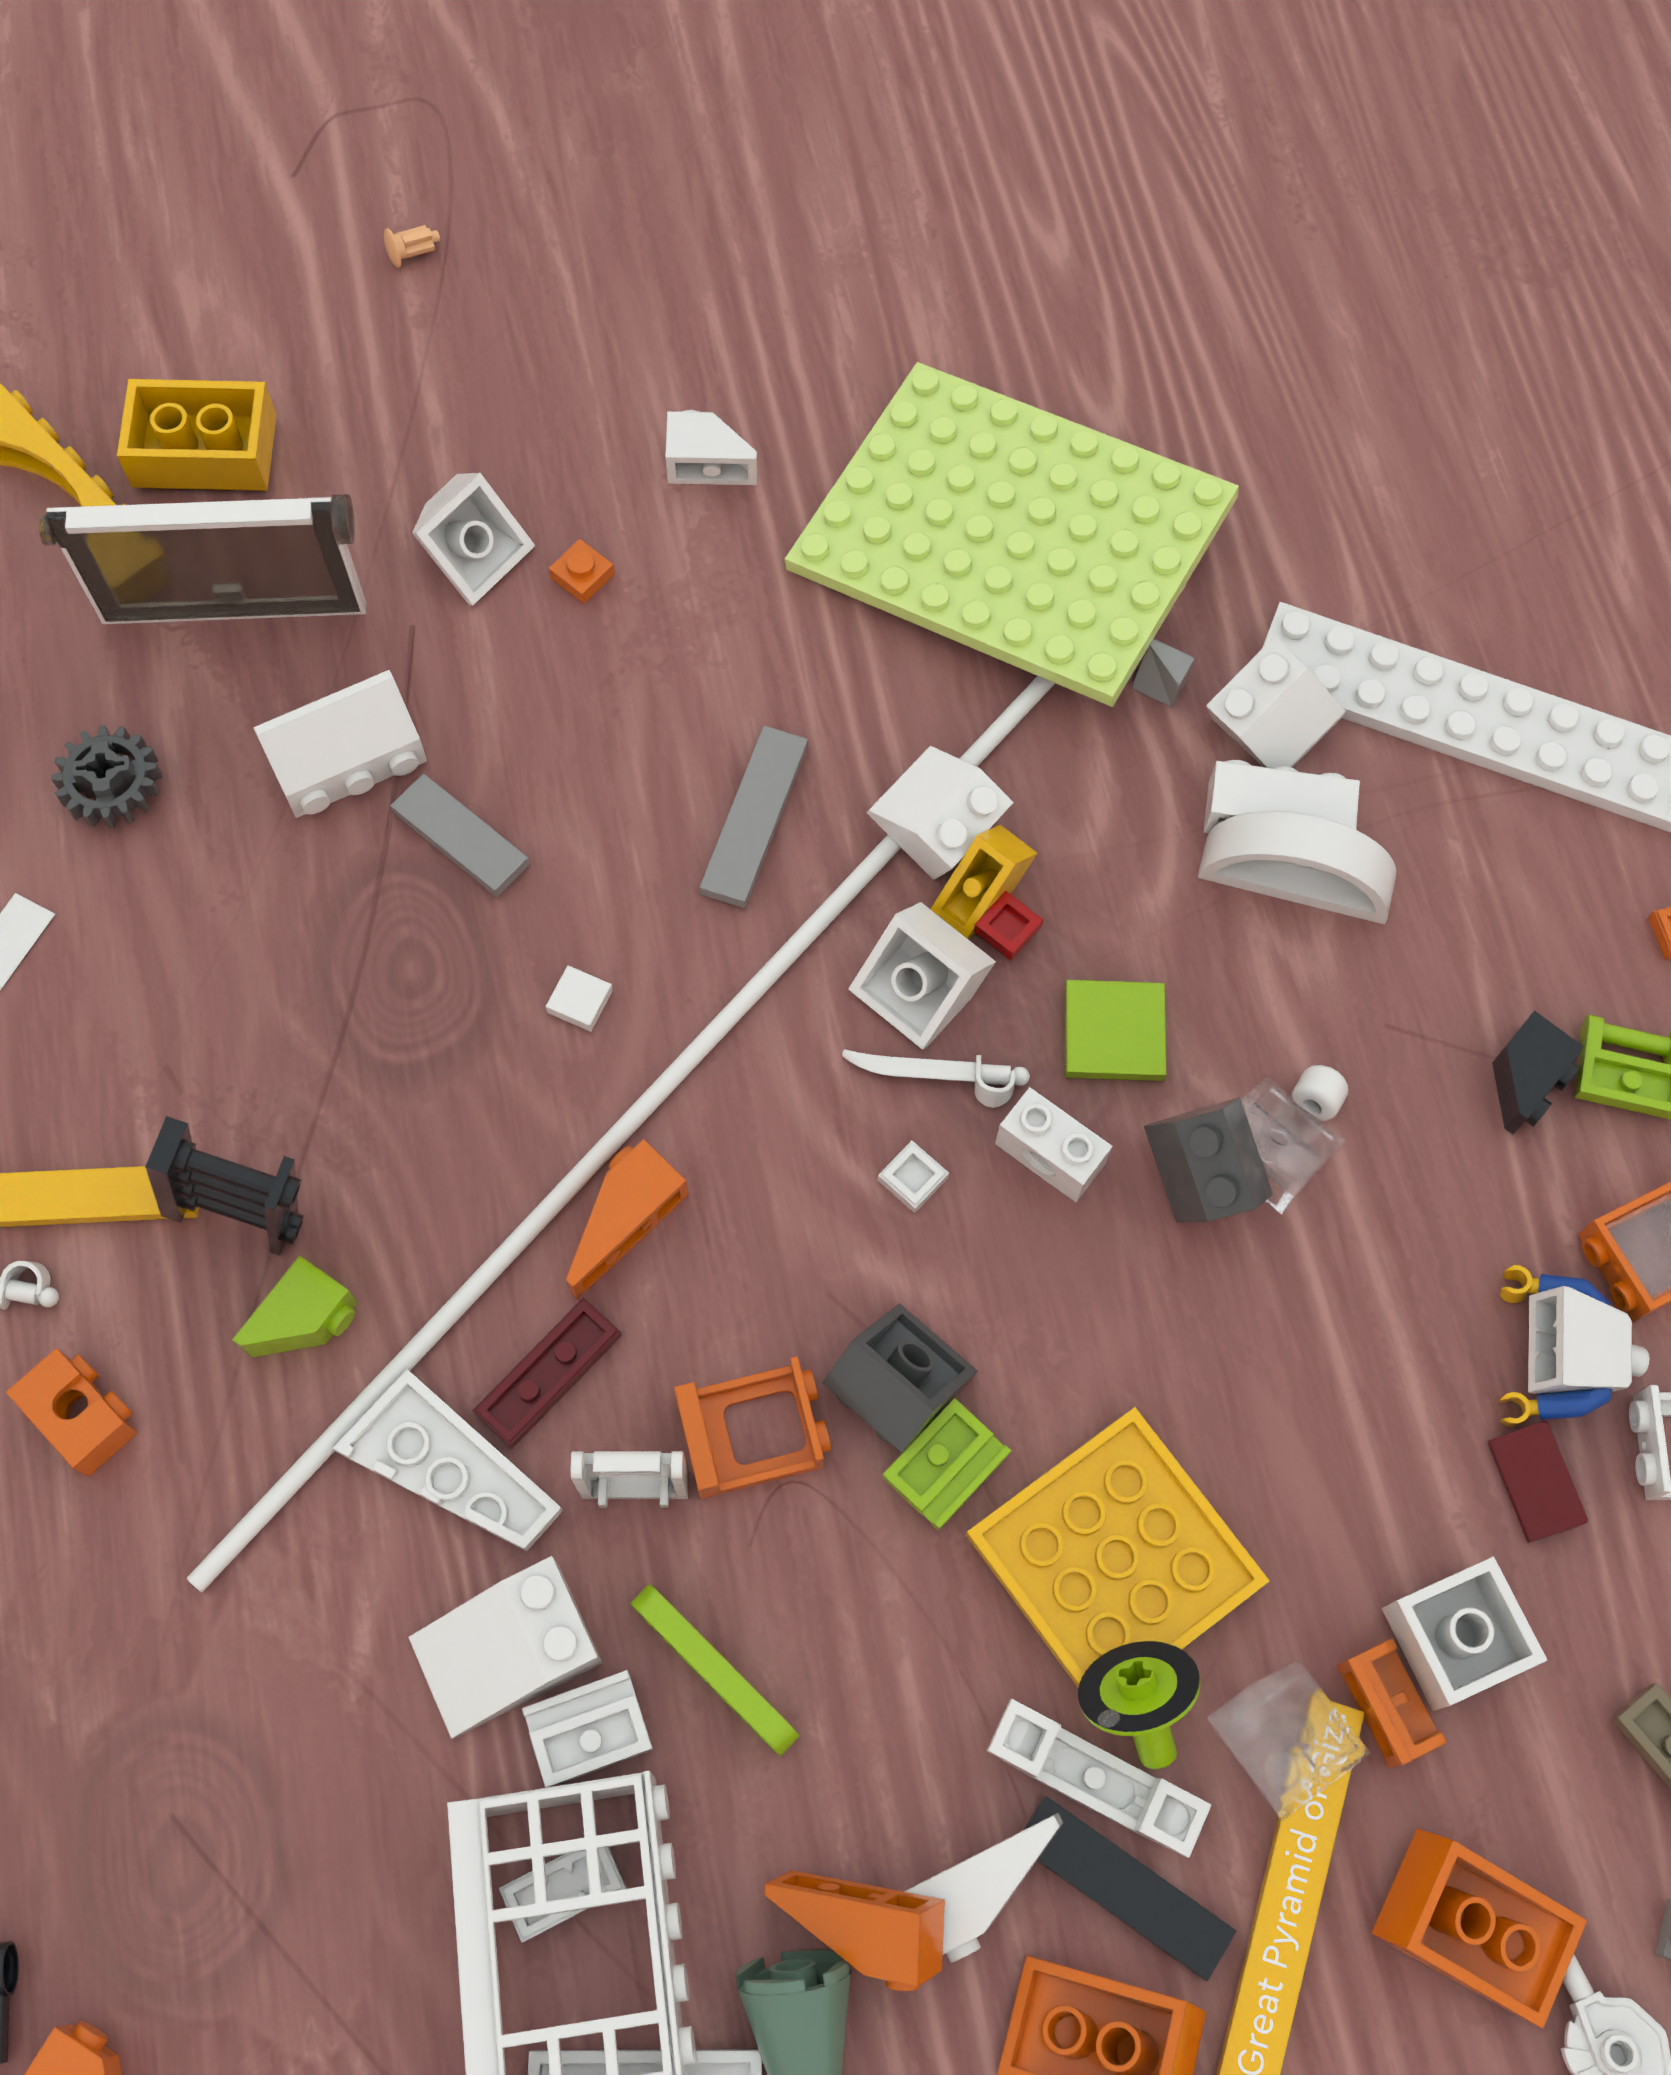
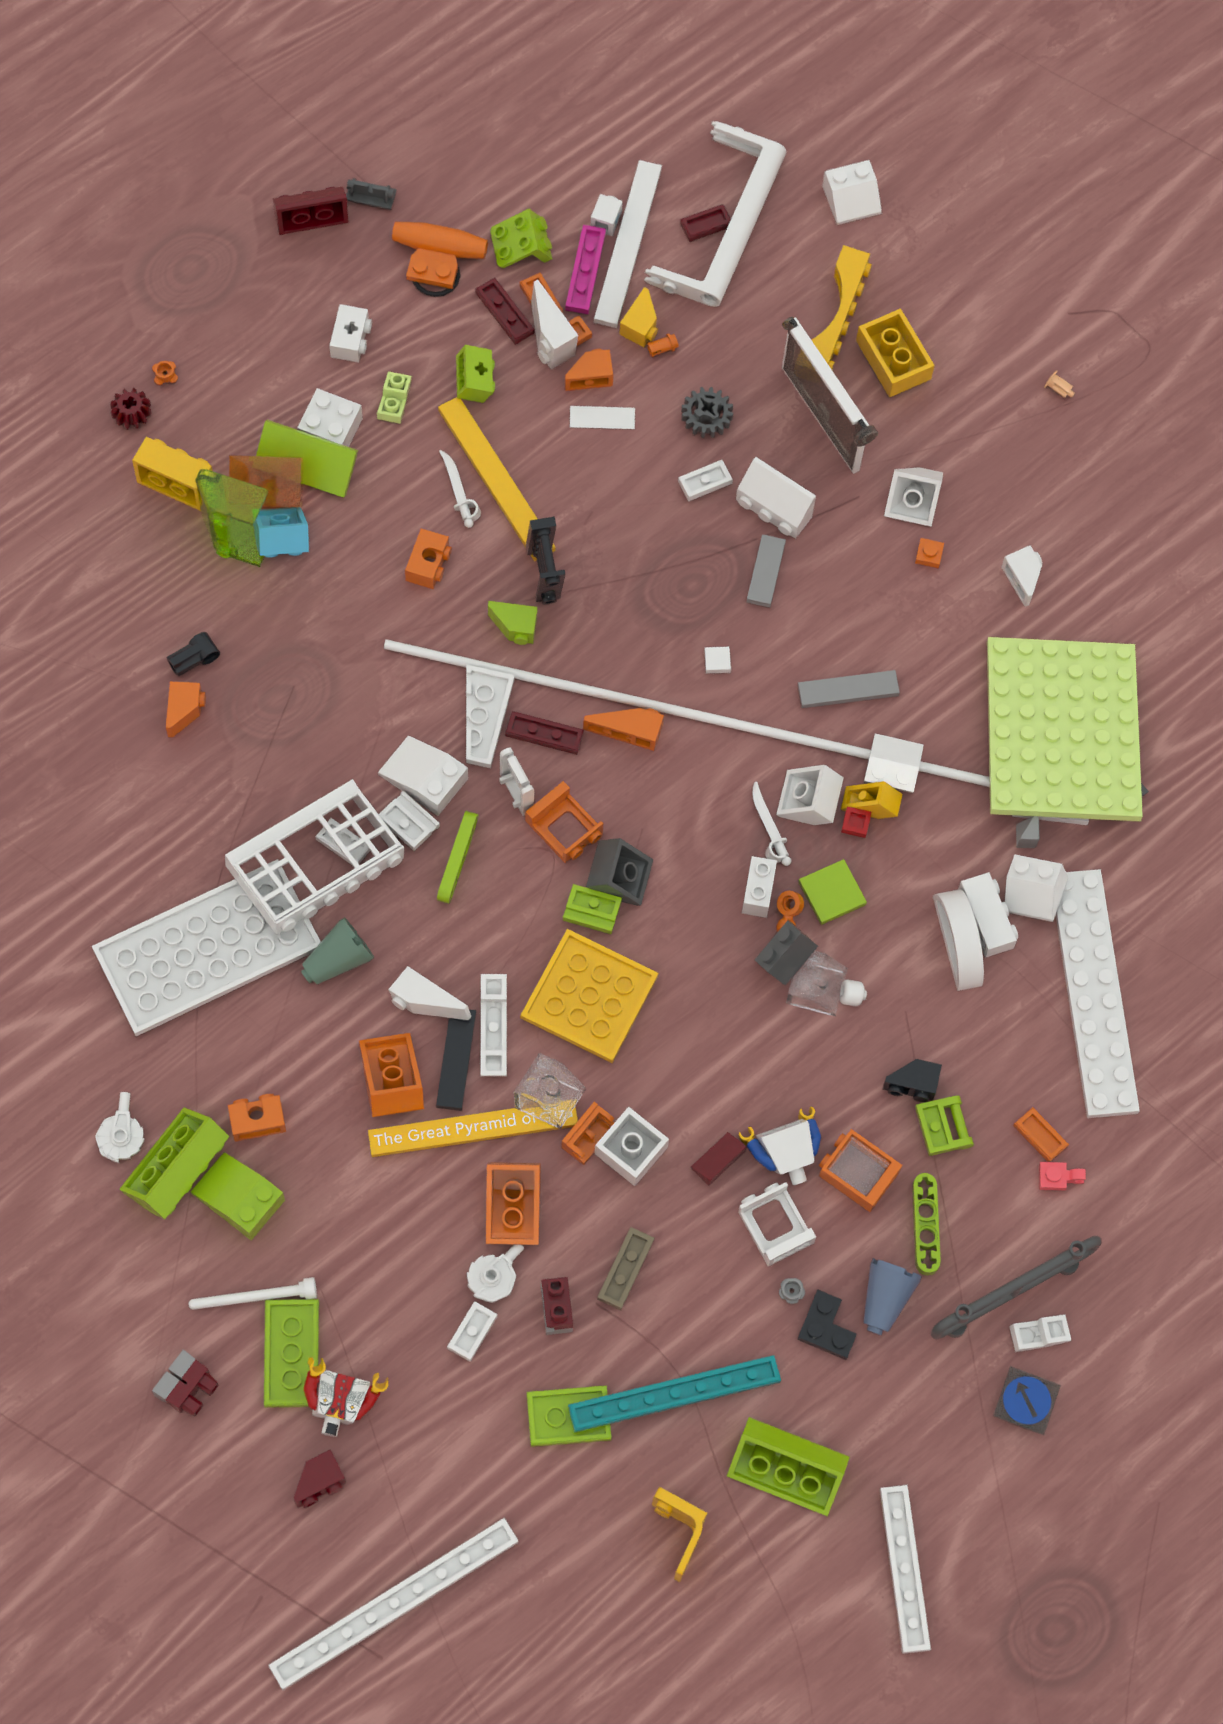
camera: 60 degrees right, 0 degrees up
orange slope [764,1870,945,1991] -> none
white tile [877,1140,949,1213] -> none
piece [1078,1641,1201,1769] -> none
none -> white plate [678,460,733,502]
none -> orange plate [776,890,804,932]

